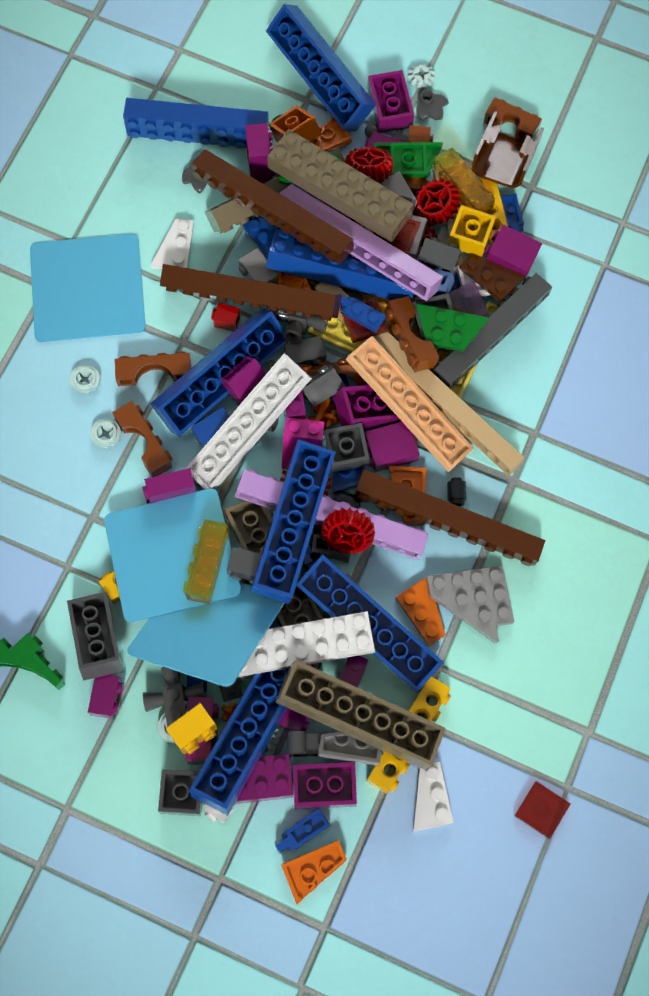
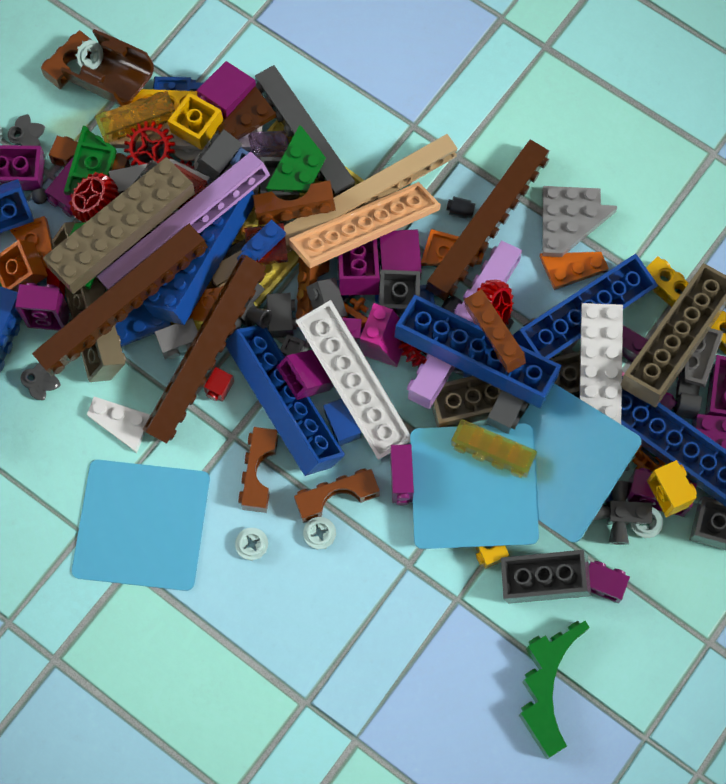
camera: 75 degrees left, 0 degrees up
none -> light aqua gear [75,40,103,70]
none -> dark orange arch [464,289,526,373]

